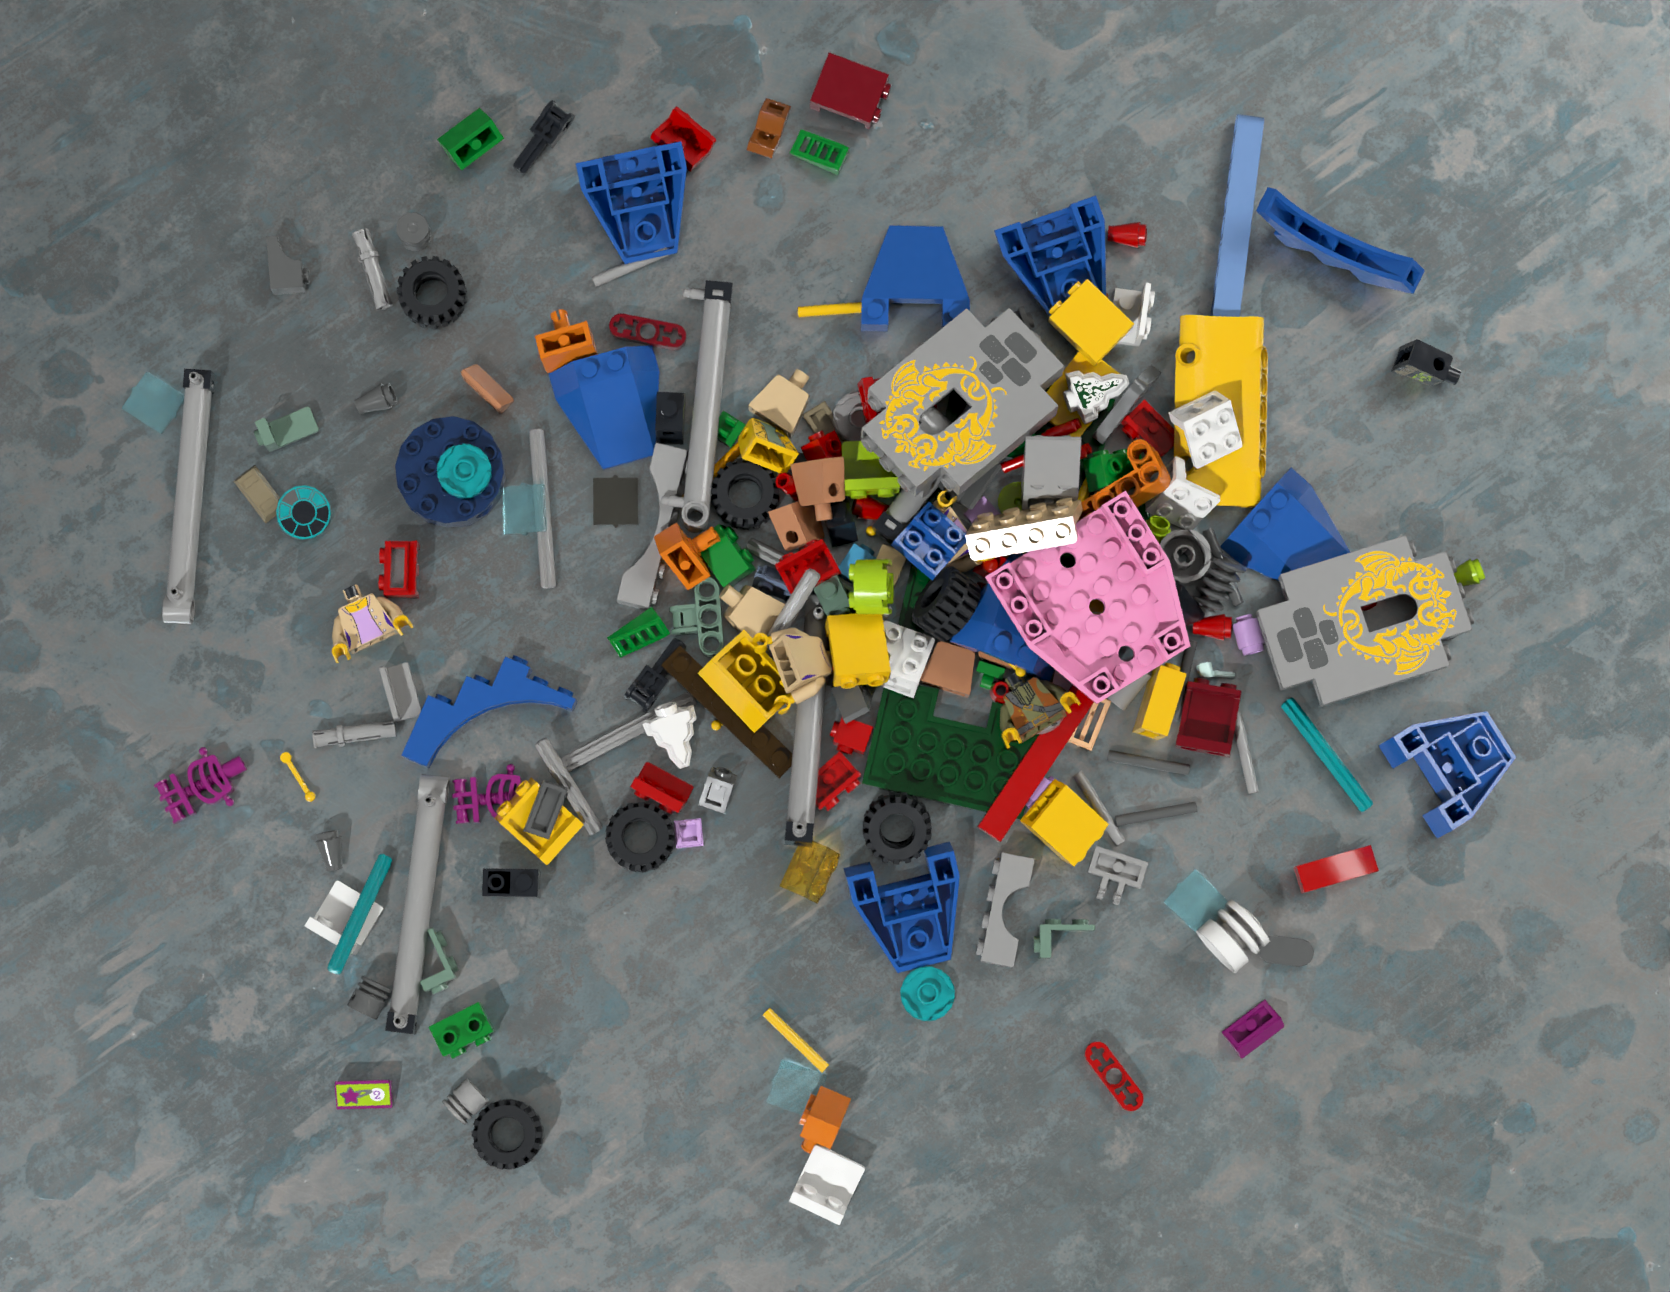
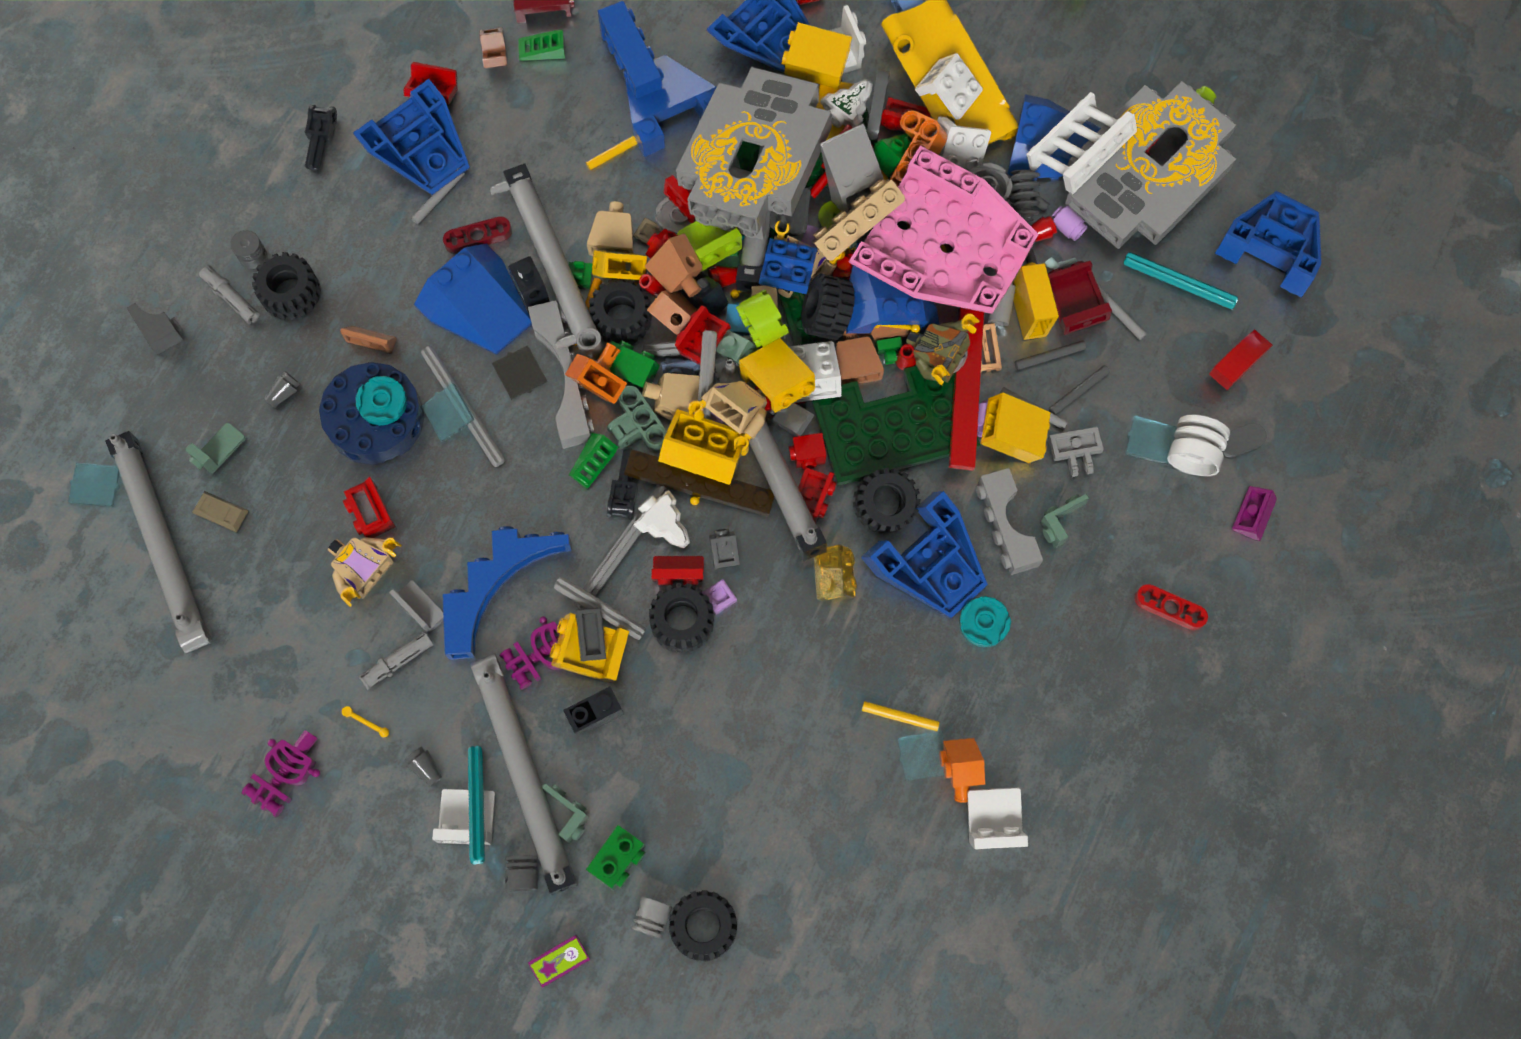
camera: 25 degrees left, 10 degrees down
tile [276,485,331,540] -> none
green brick [437,107,504,171] -> none
orange brick [535,309,598,373] -> none
none -> blue wedge [598,1,664,99]
none -> white fence [1027,92,1137,194]

